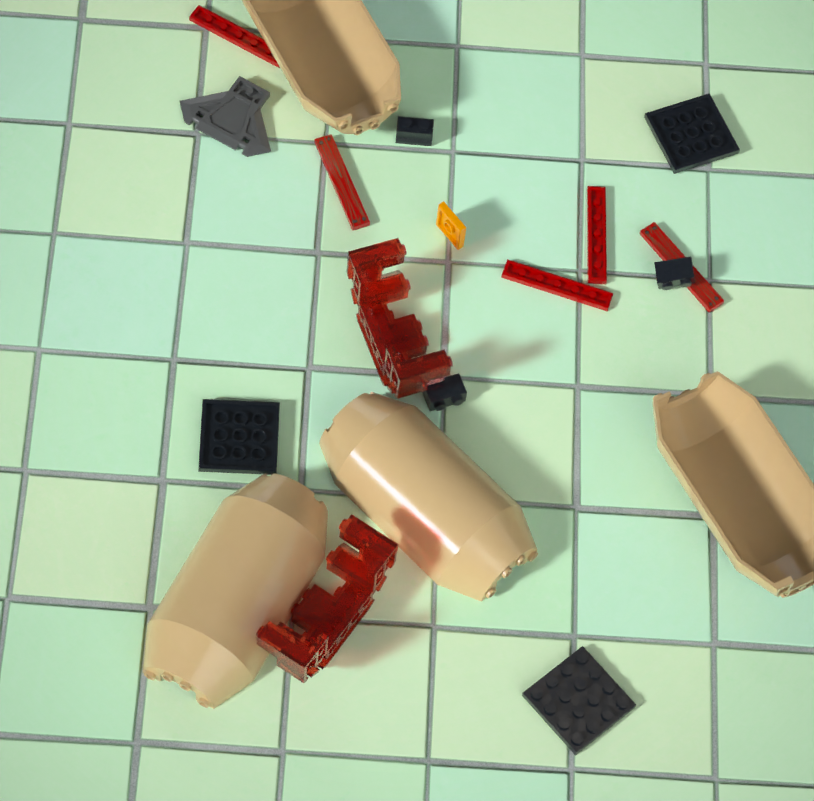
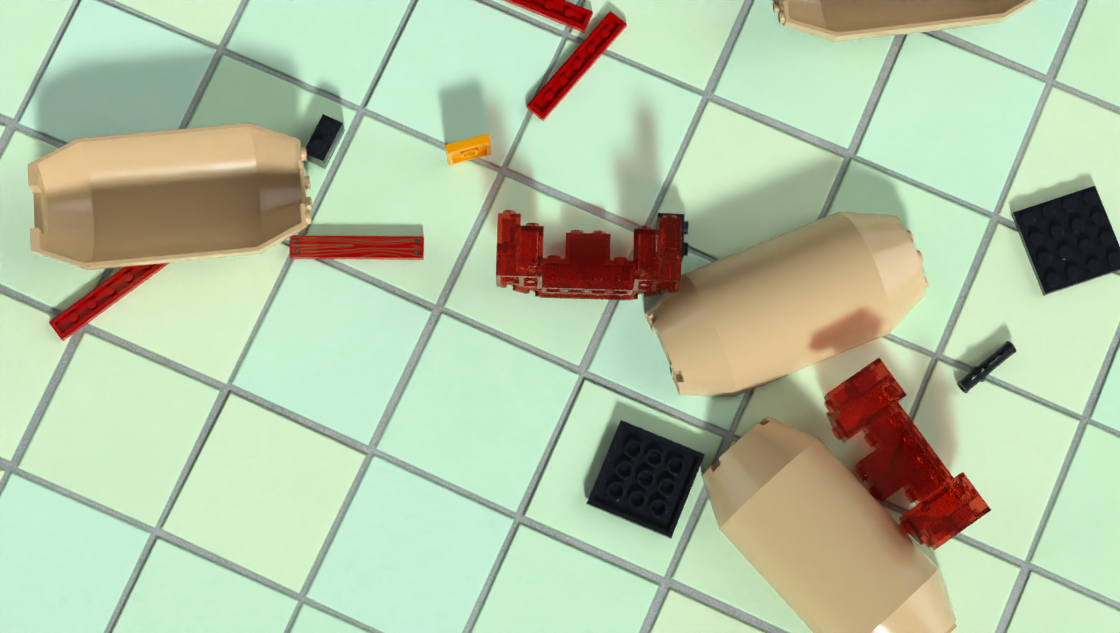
camera: 65 degrees left, 15 degrees up
dark grey plate [180,76,271,157] -> none
none -> black pin [957,341,1017,393]

